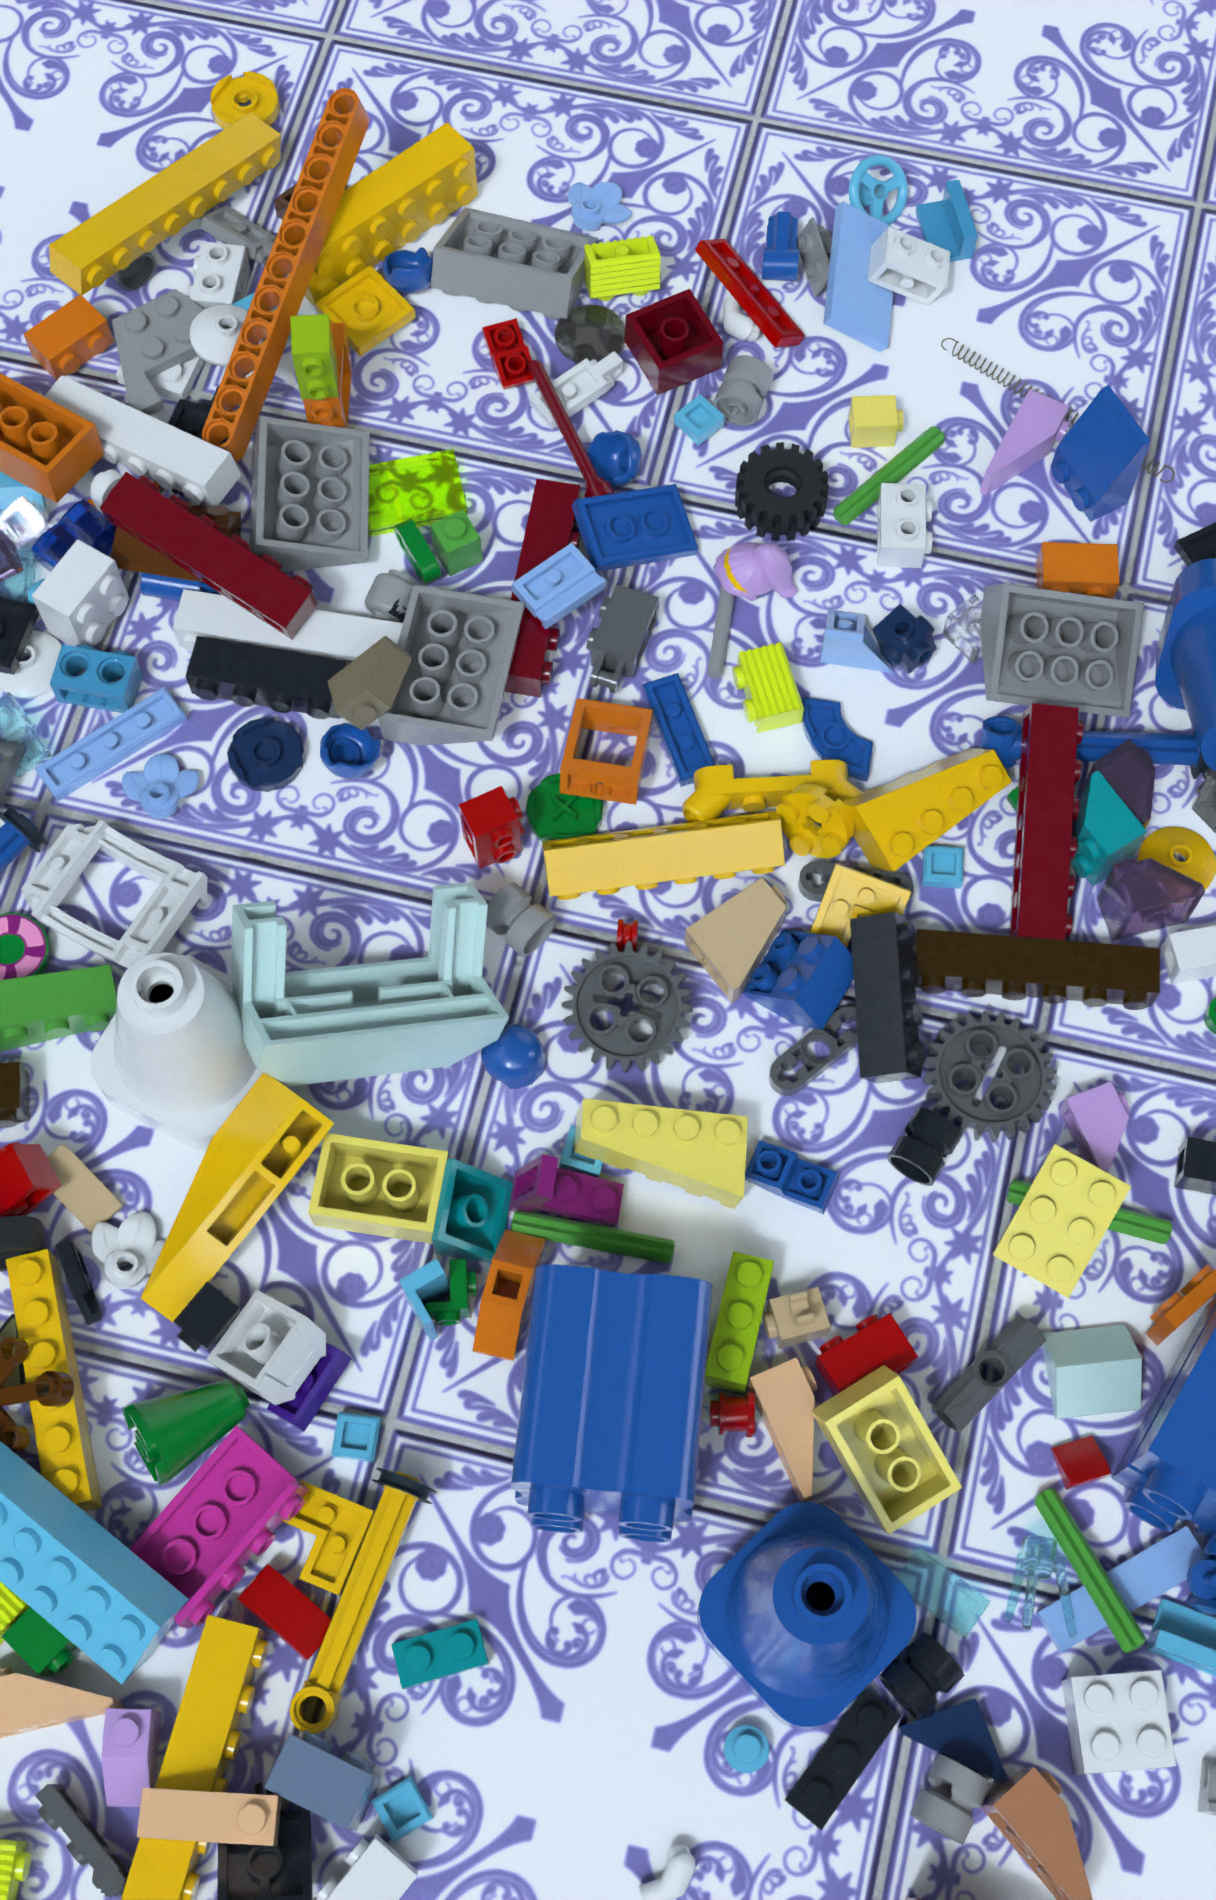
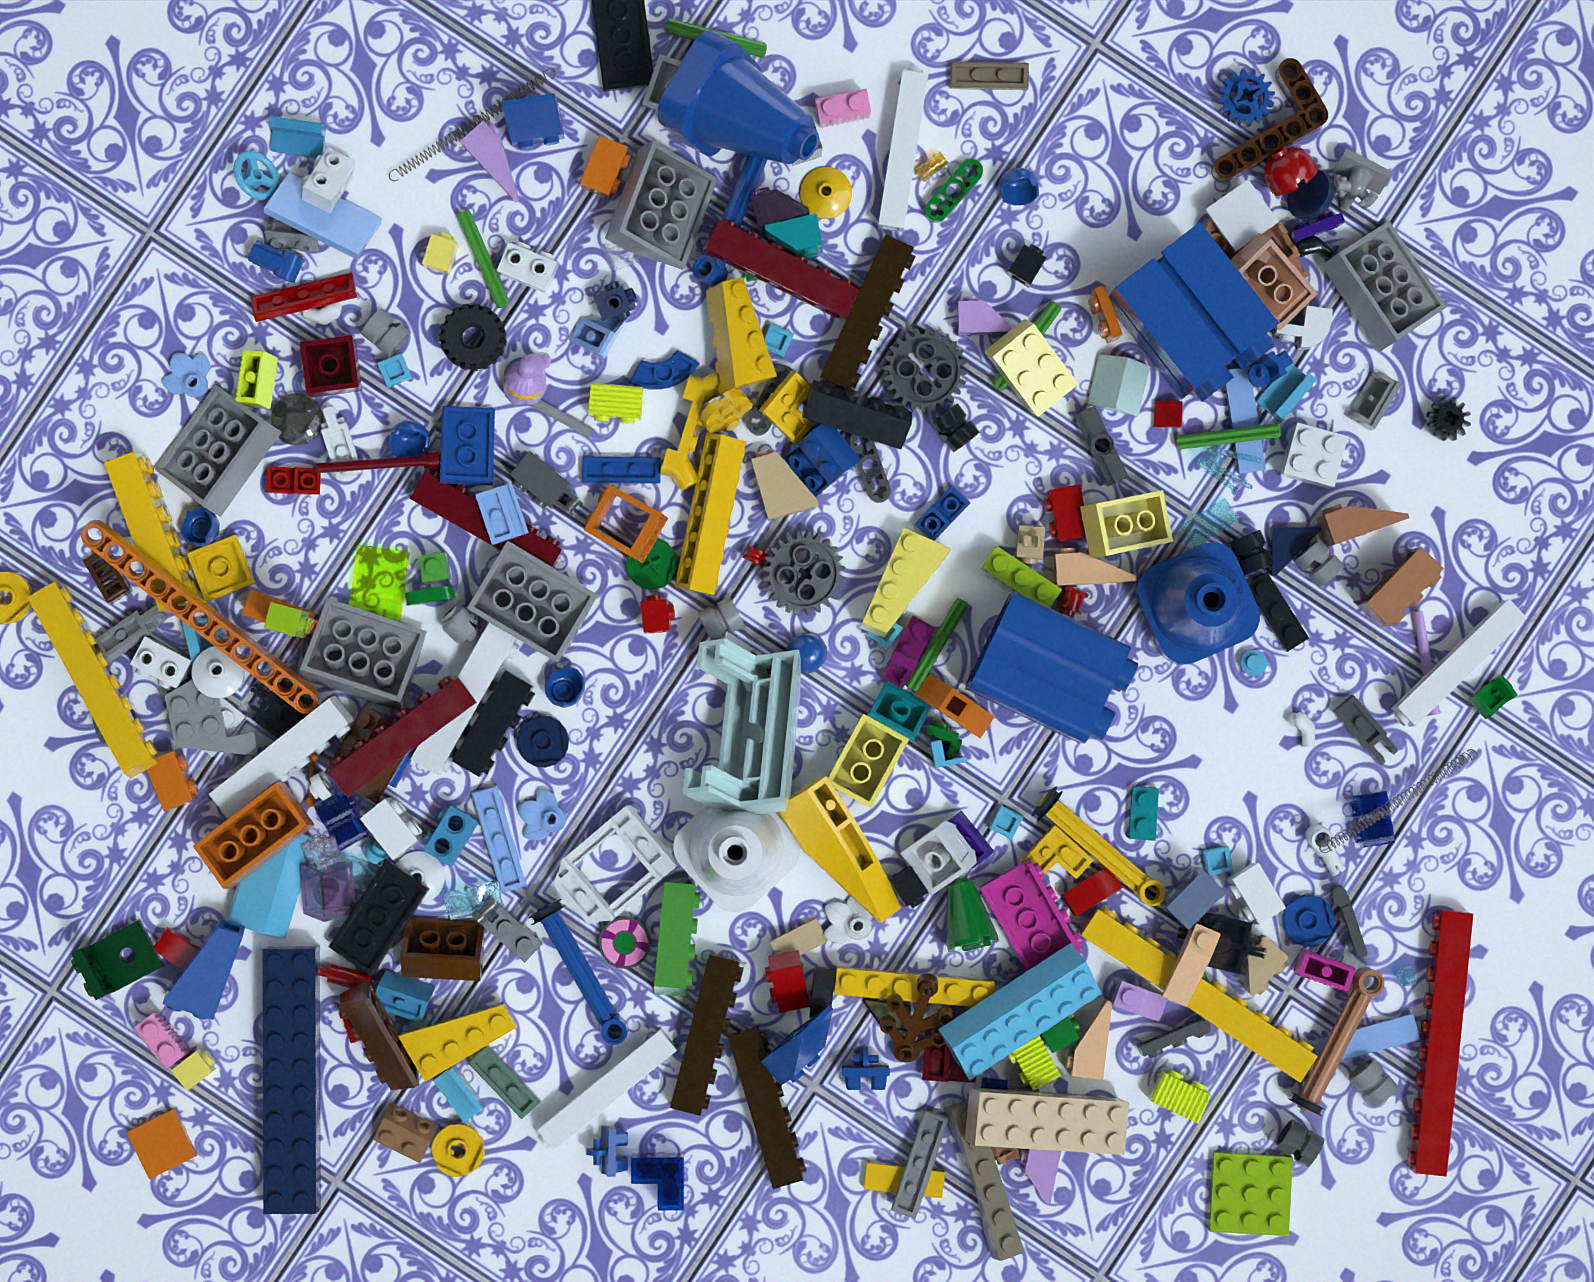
camera: 75 degrees left, 20 degrees up
black tile [55,1240,103,1325] -> none
dark tan slope [327,636,412,731] -> none
clear purple slope [1096,858,1205,941] -> none

